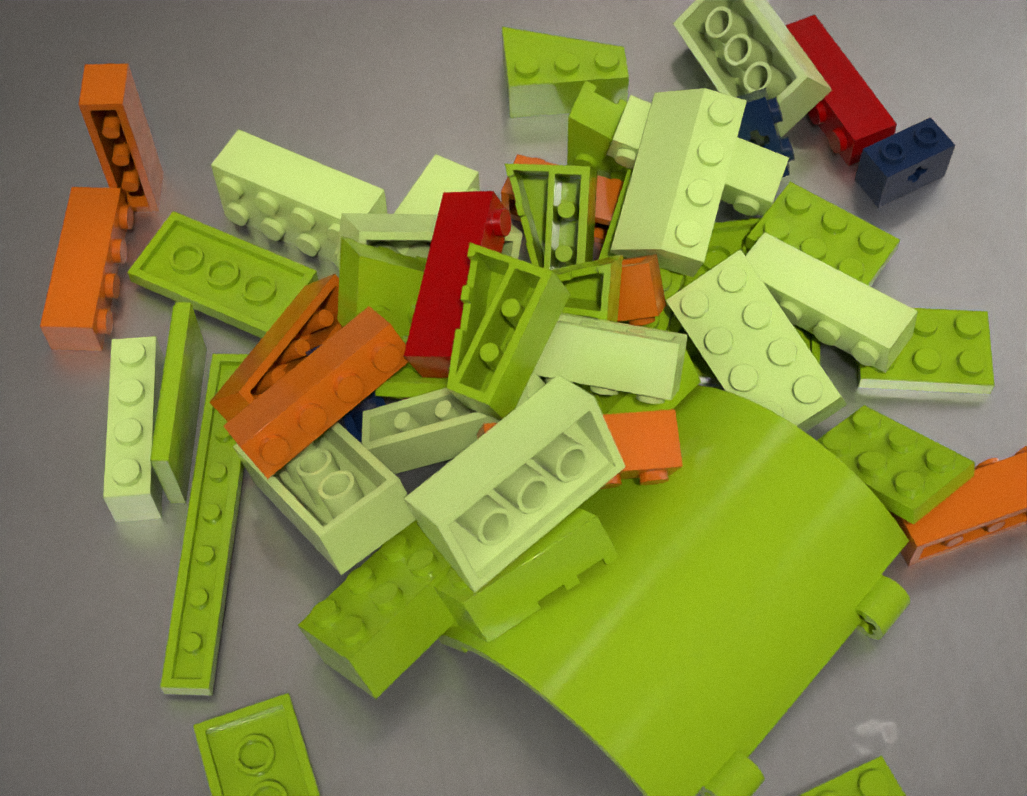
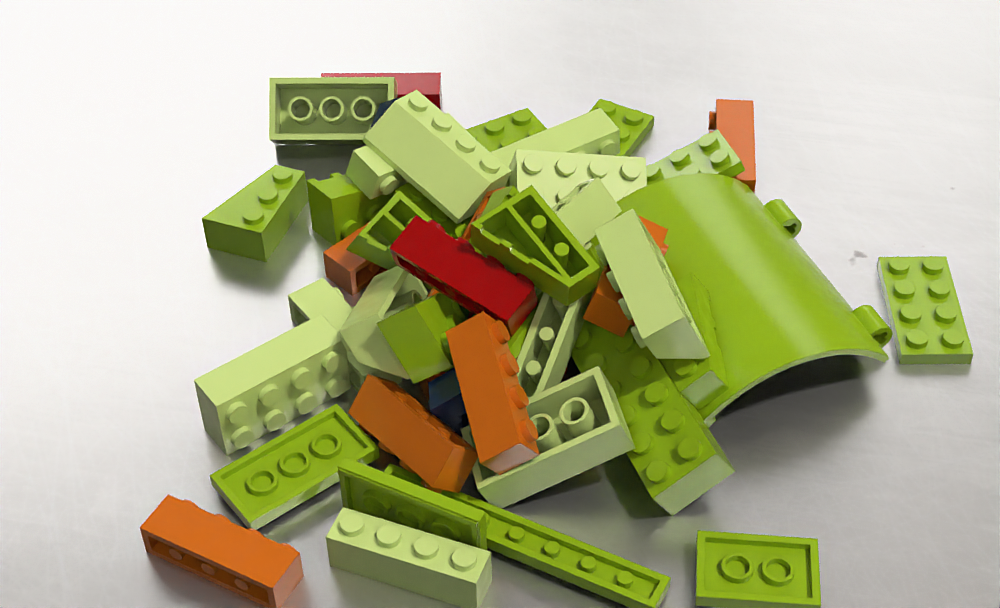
camera: 65 degrees left, 15 degrees down
orange brick [78,63,164,212] -> none
dark blue brick [855,117,955,208] -> none

